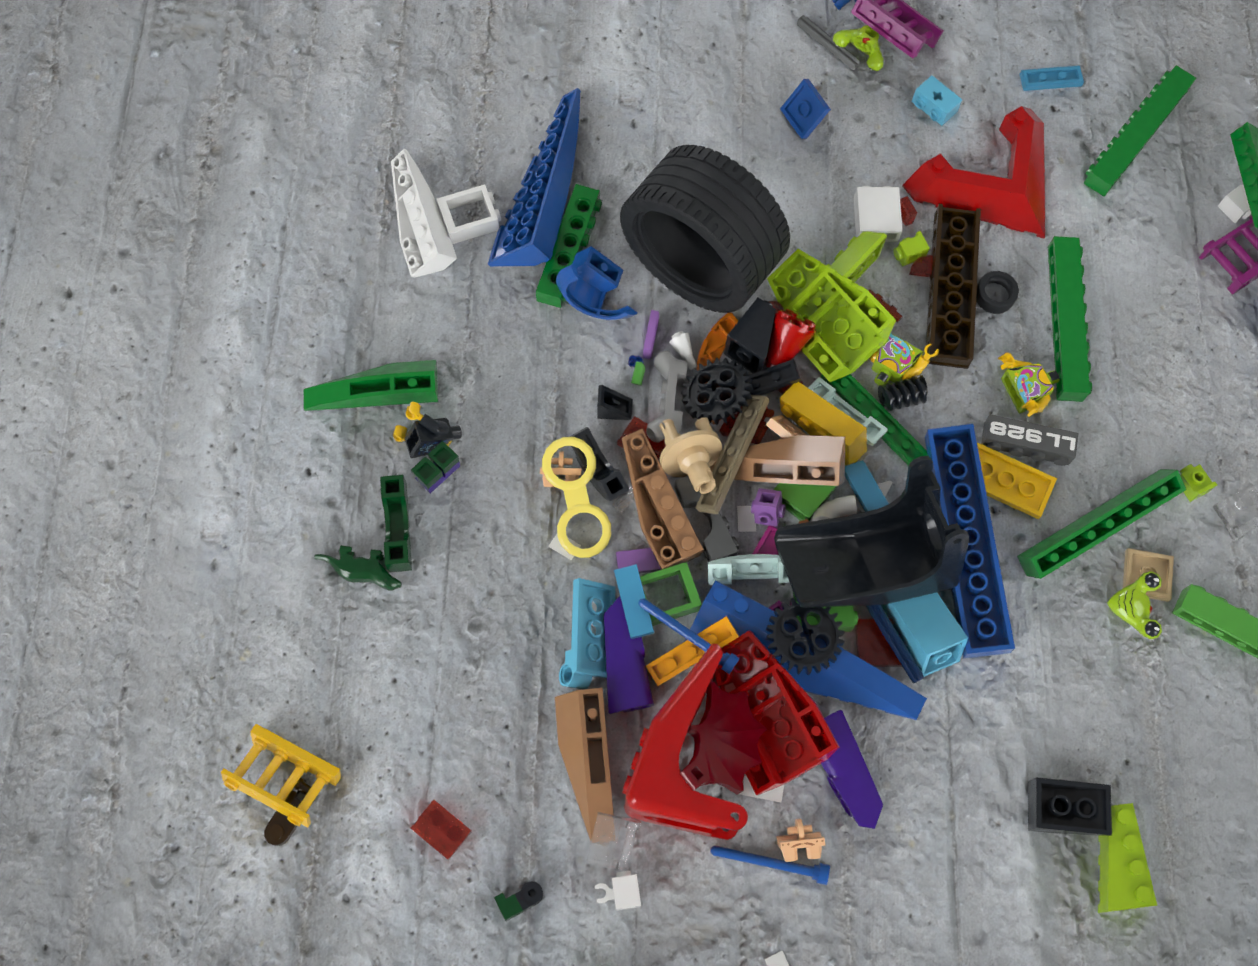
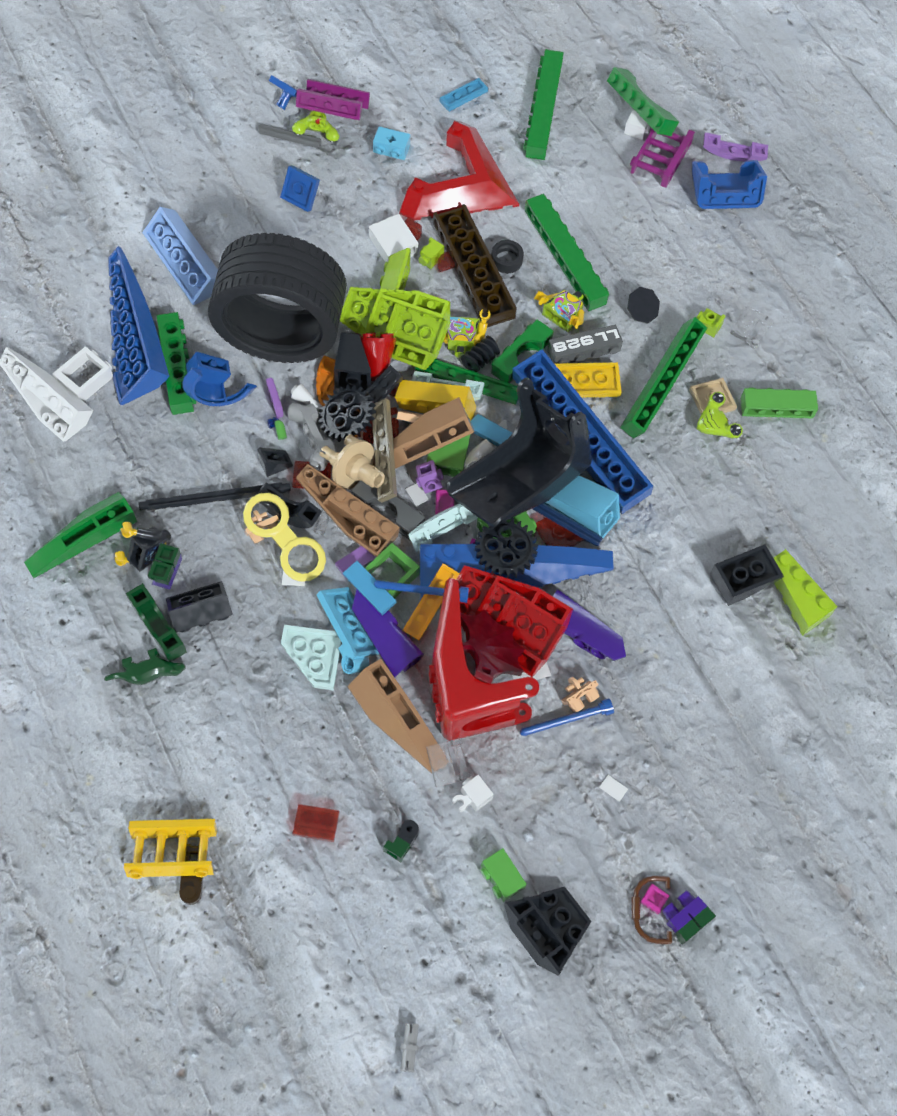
camera: 30 degrees left, 5 degrees down
none -> black piece [138,482,291,511]
none -> light blue slope [143,207,218,305]
none -> black slope [166,581,233,633]
none -> light aqua plate [281,625,342,691]
none -> green arch [491,319,554,383]
none -> black piece [627,287,660,324]

